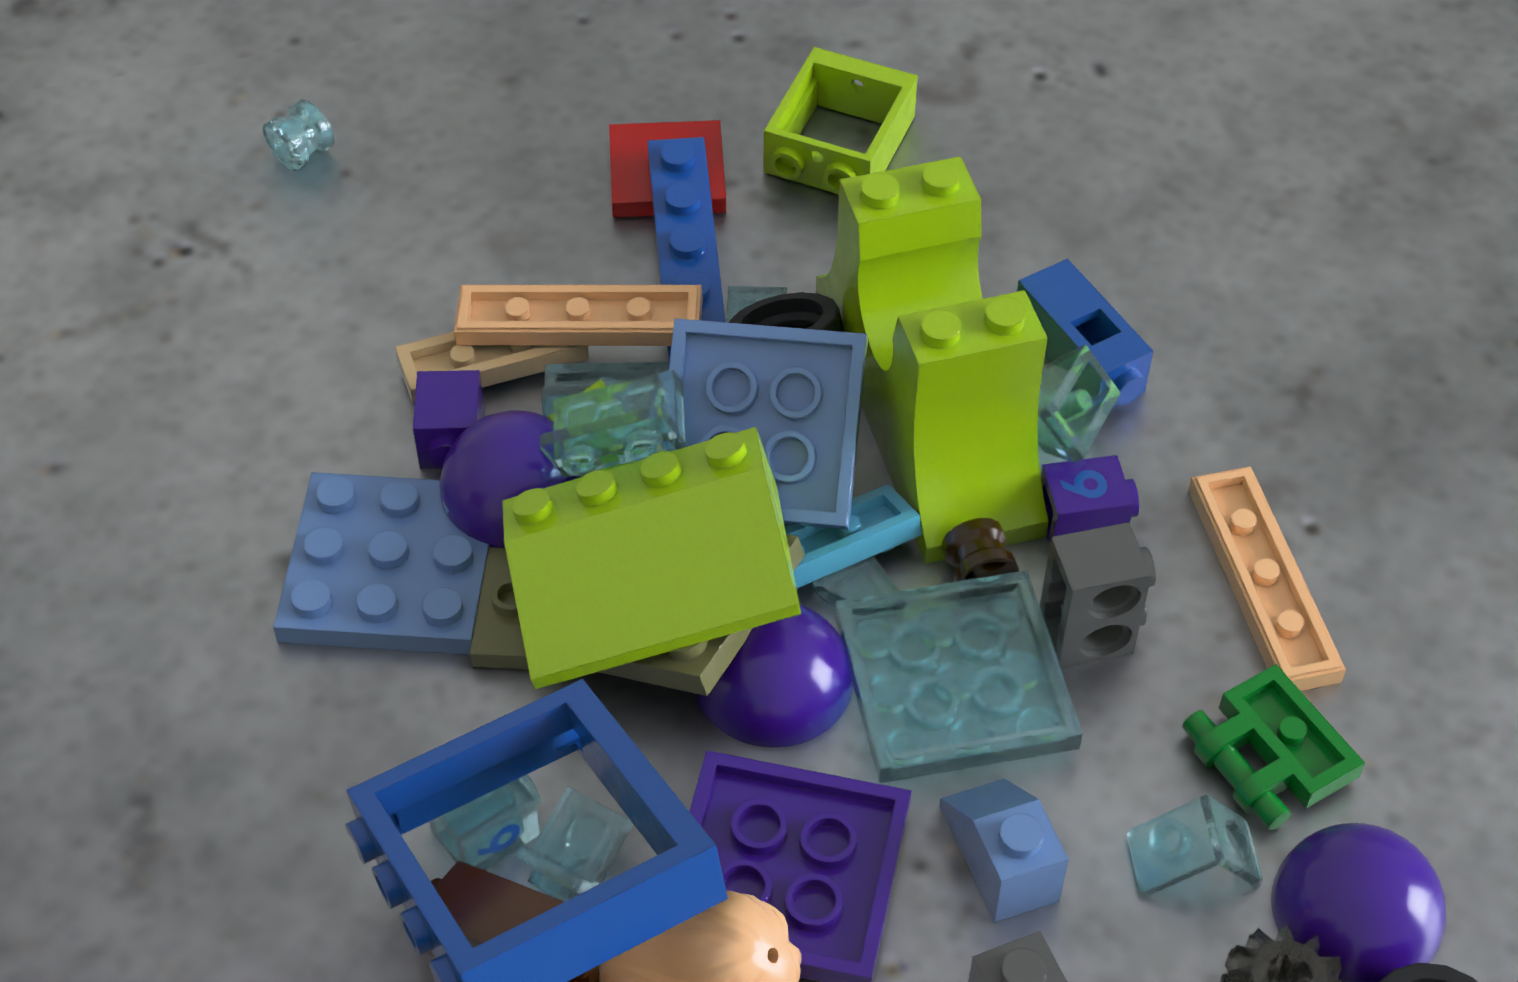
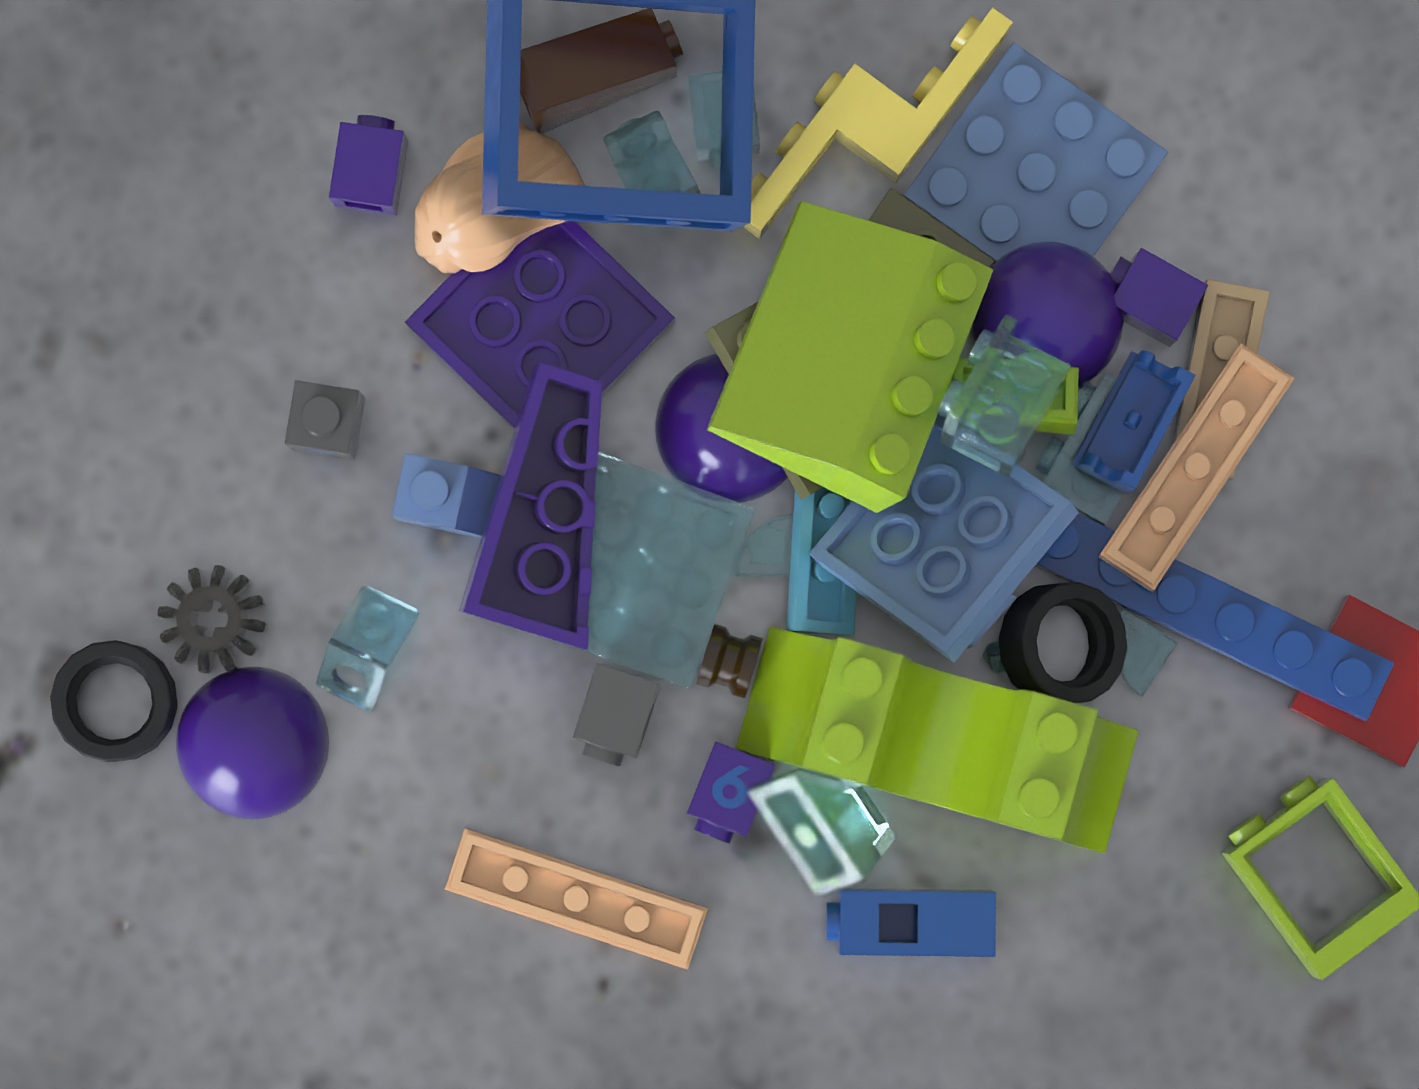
camera: 120 degrees right, 35 degrees up
green plate [1182,664,1365,830] -> none
none -> wedge [459,362,602,650]
none -> light yellow bracket [742,7,1013,239]
none -> blue hinge [1071,350,1196,494]

